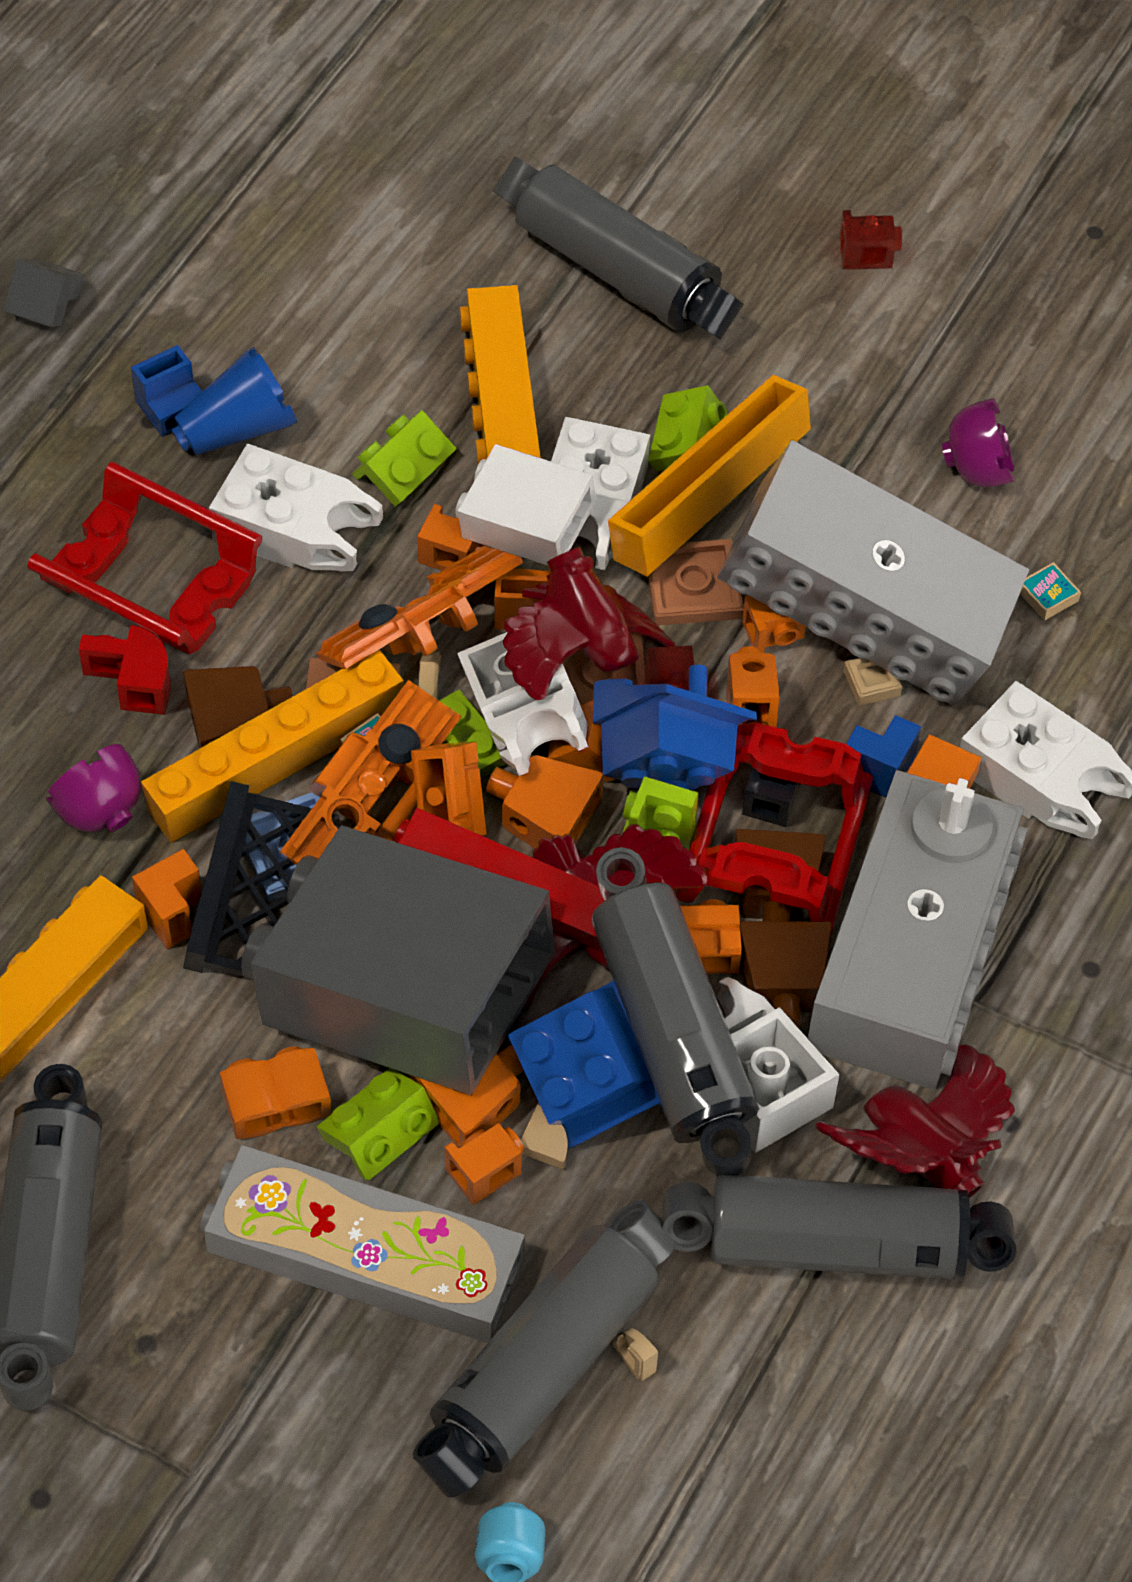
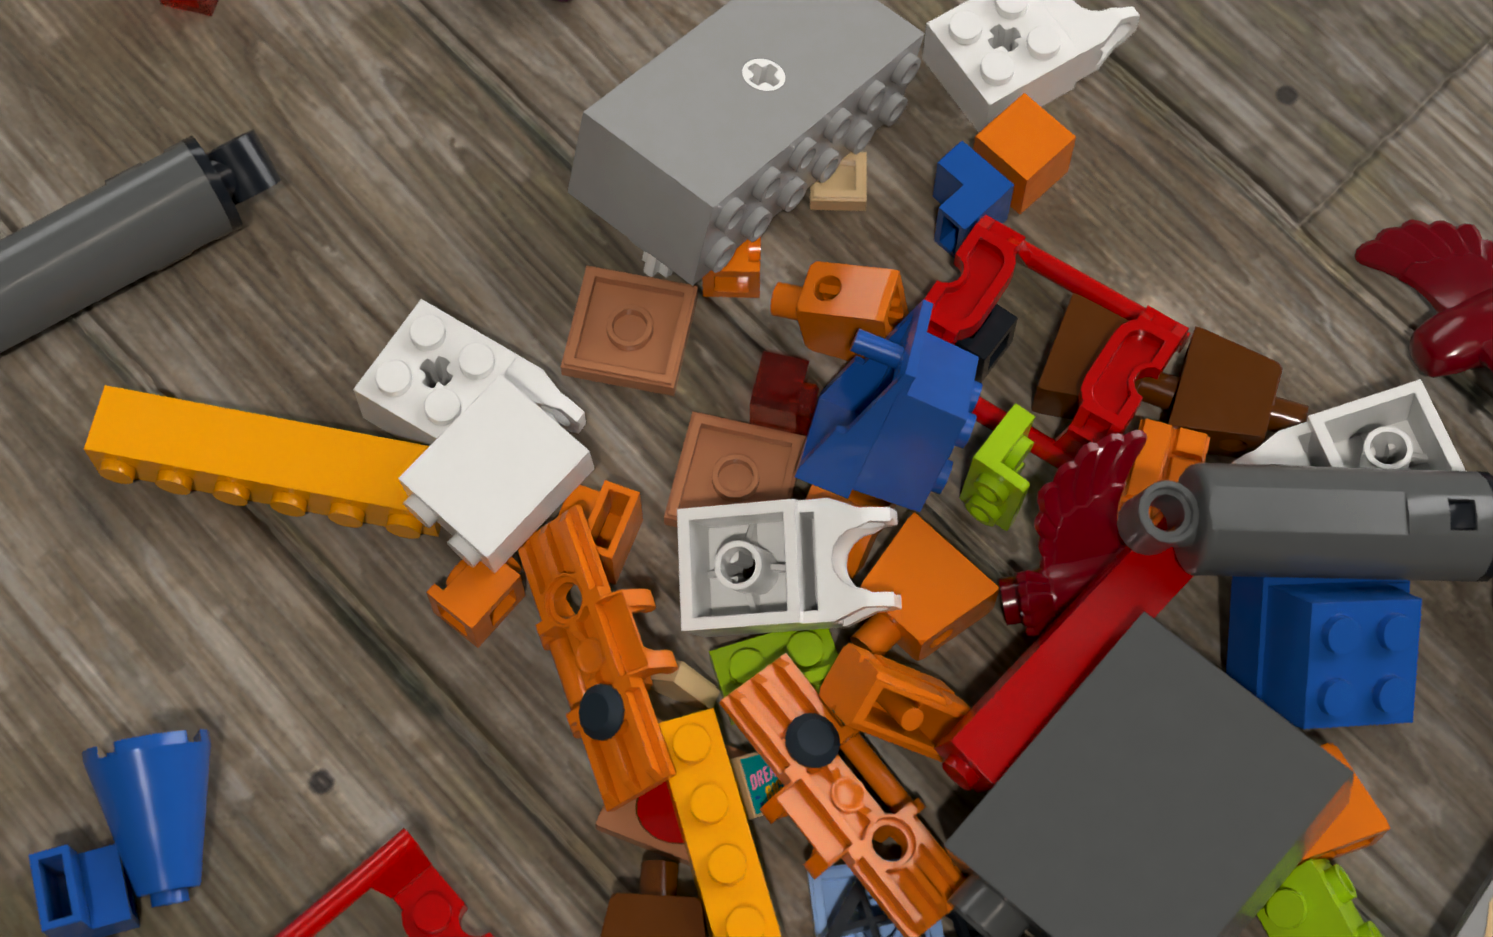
camera: 70 degrees left, 10 degrees up
white brick [209,443,383,572] -> none
lime bracket [351,410,457,506] -> none
orange brick [444,1123,524,1205] -> none
dark red animal [503,547,675,700] -> none
tan tile [521,1105,568,1170] -> none
light orange brick [608,374,811,577] -> none
lime bracket [648,385,728,472] -> none
light grey piece [808,770,1028,1090] -> none

